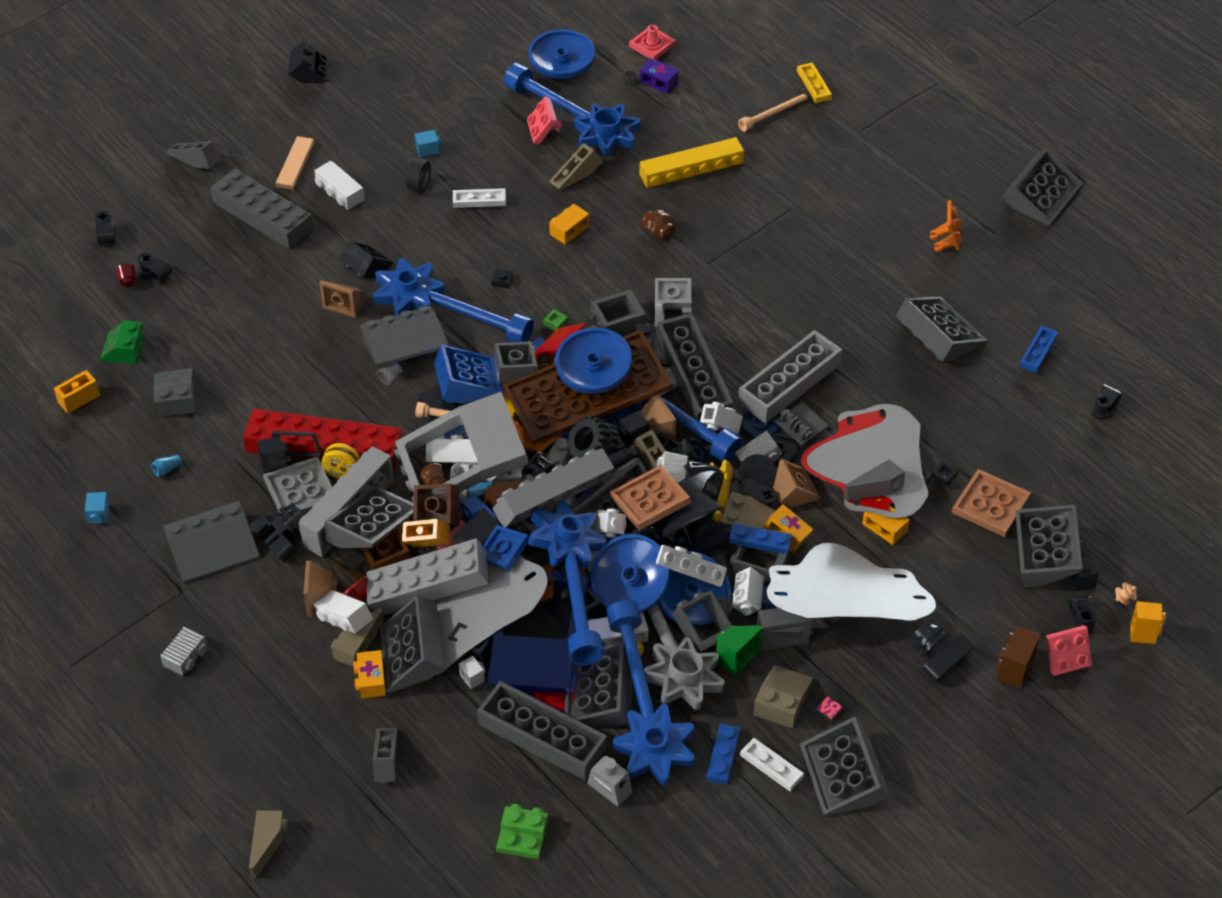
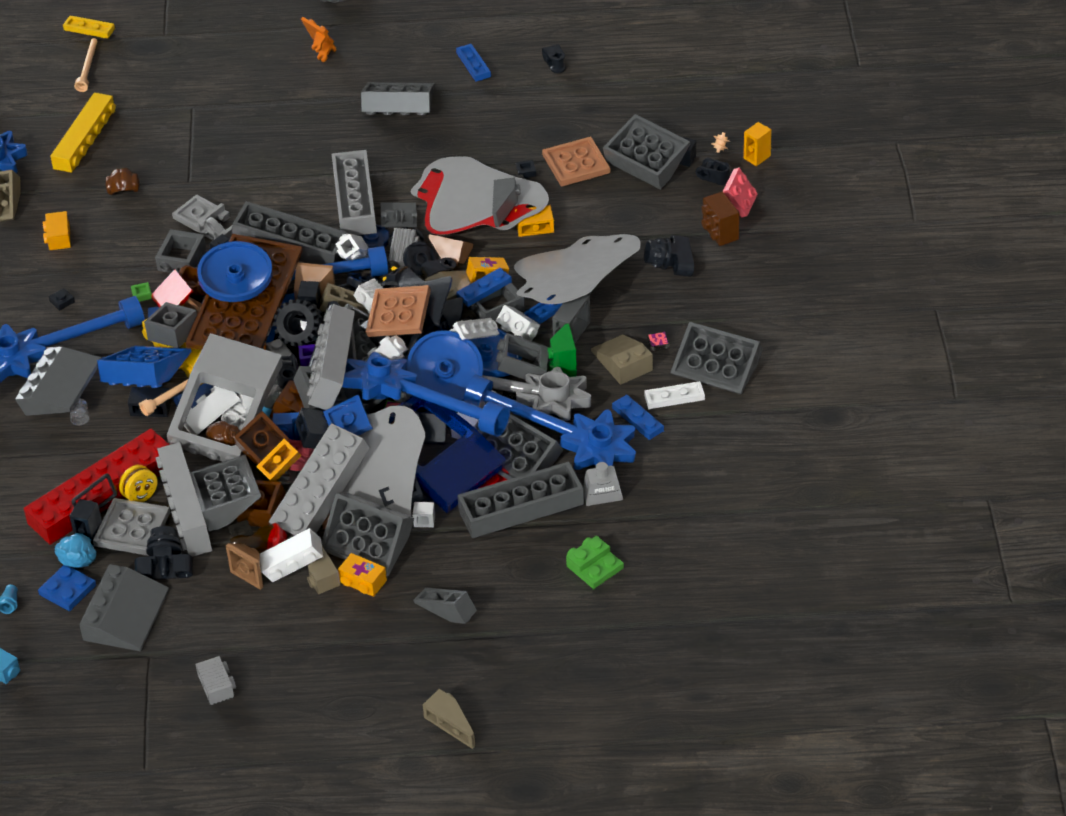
camera: 50 degrees left, 5 degrees down
none -> blue plate [38,565,96,612]
none -> dark azure hair [55,533,96,567]

